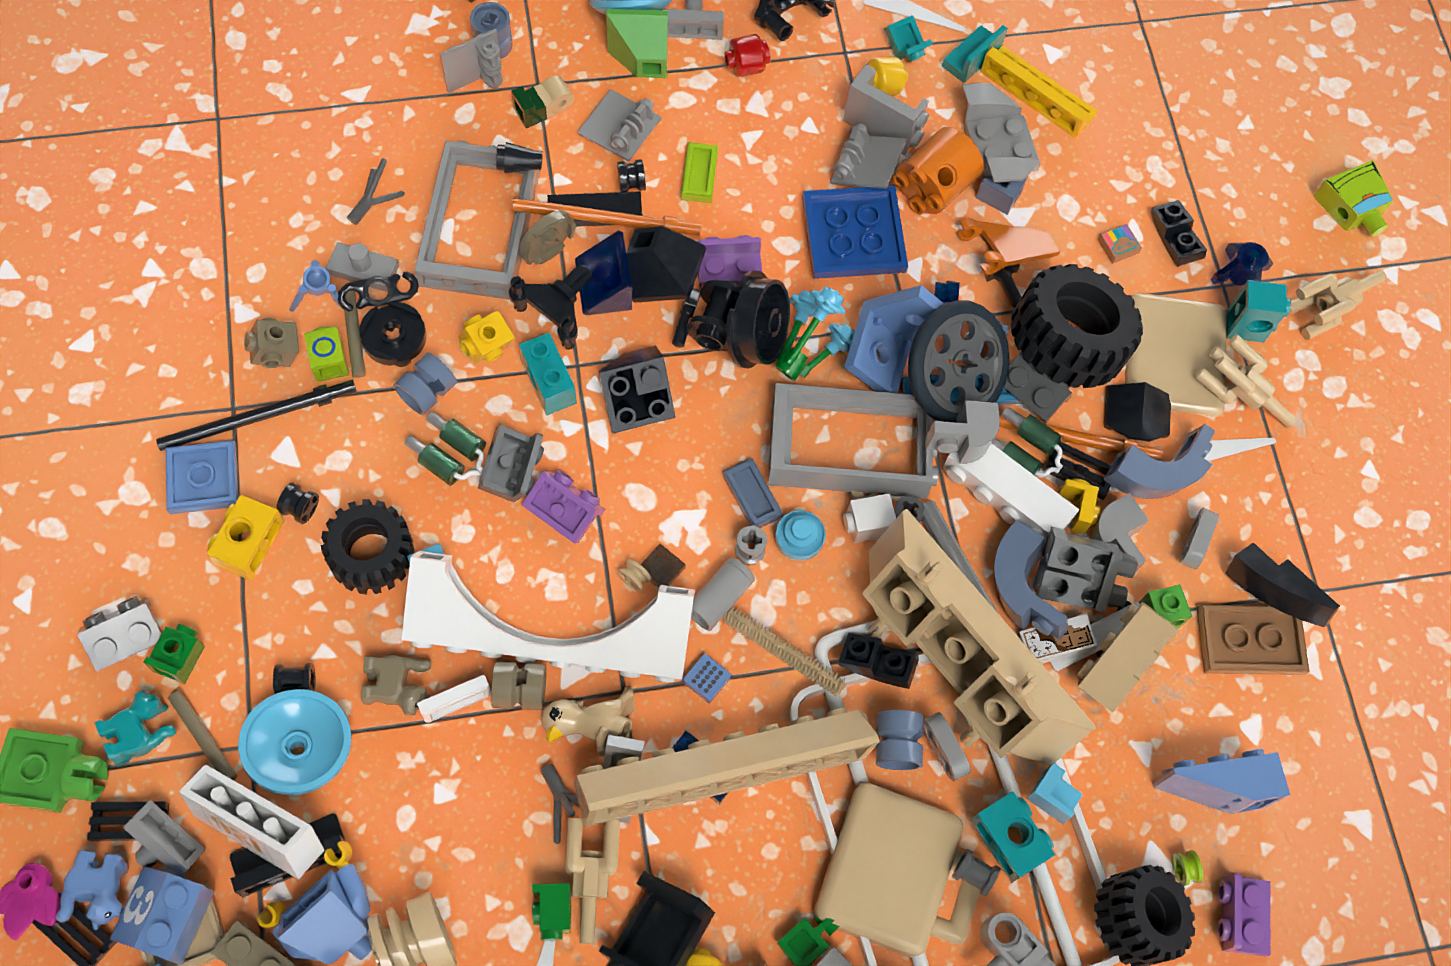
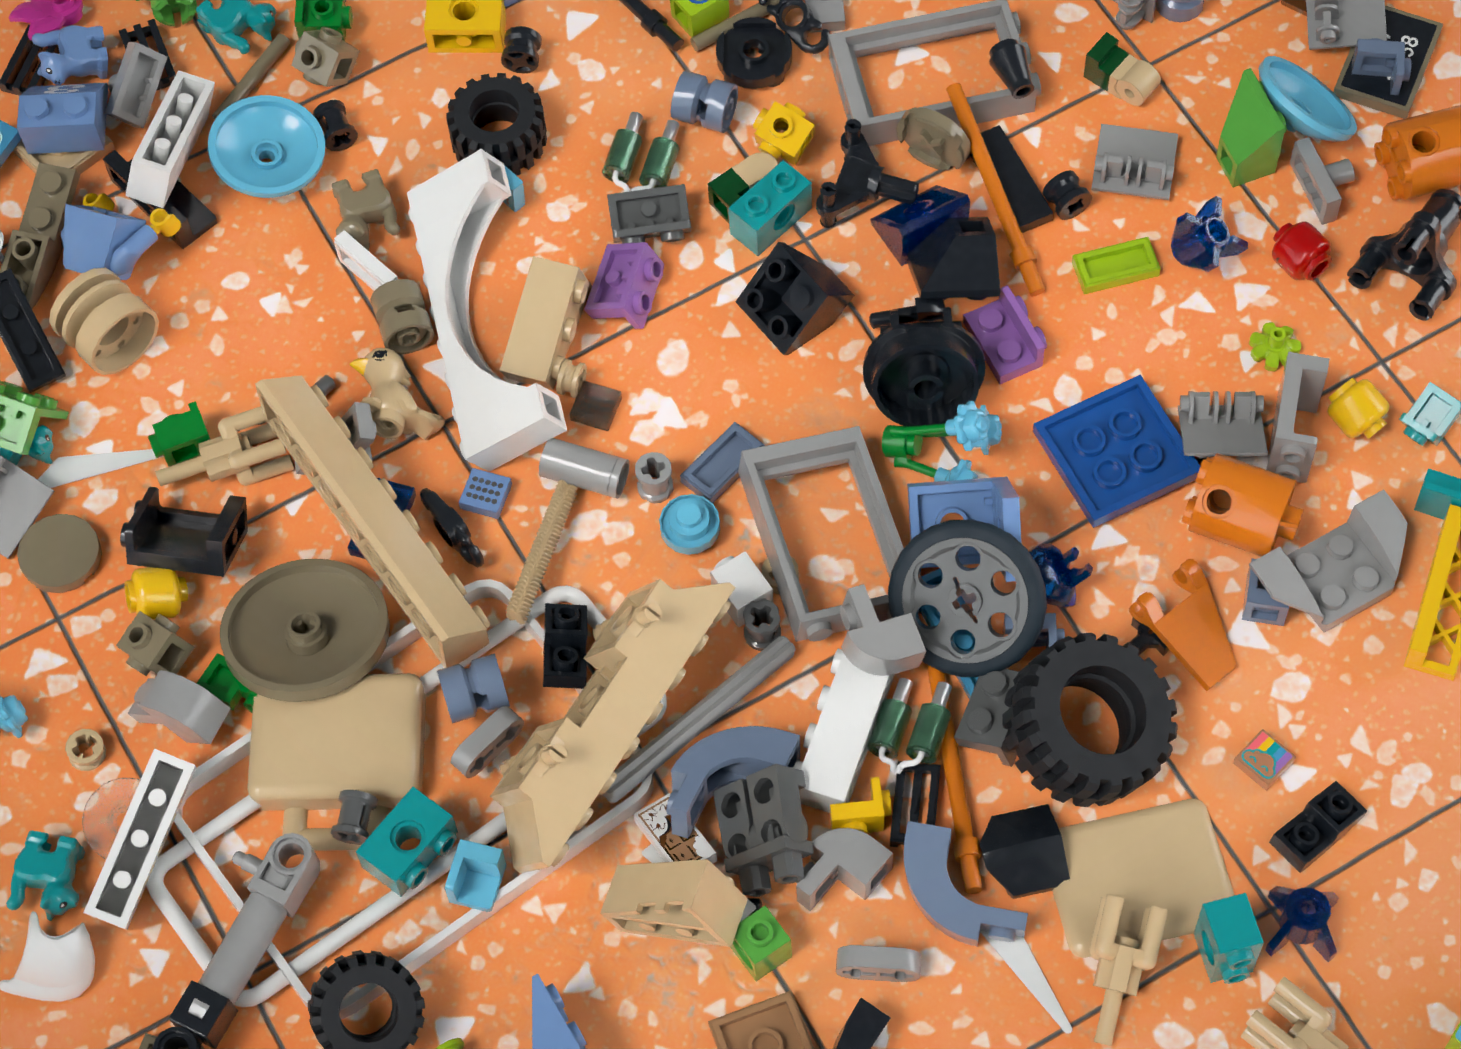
camera: 80 degrees right, 5 degrees down
none -> dark tan dish [220,559,390,702]
none -> dark tan brick [291,27,360,87]
none -> black piece [420,488,484,568]
none -> tan wedge [499,256,592,390]
none -> leg [708,152,778,223]
none -> clear blue brick [1171,196,1248,272]
none -> lime plant [1249,322,1301,372]

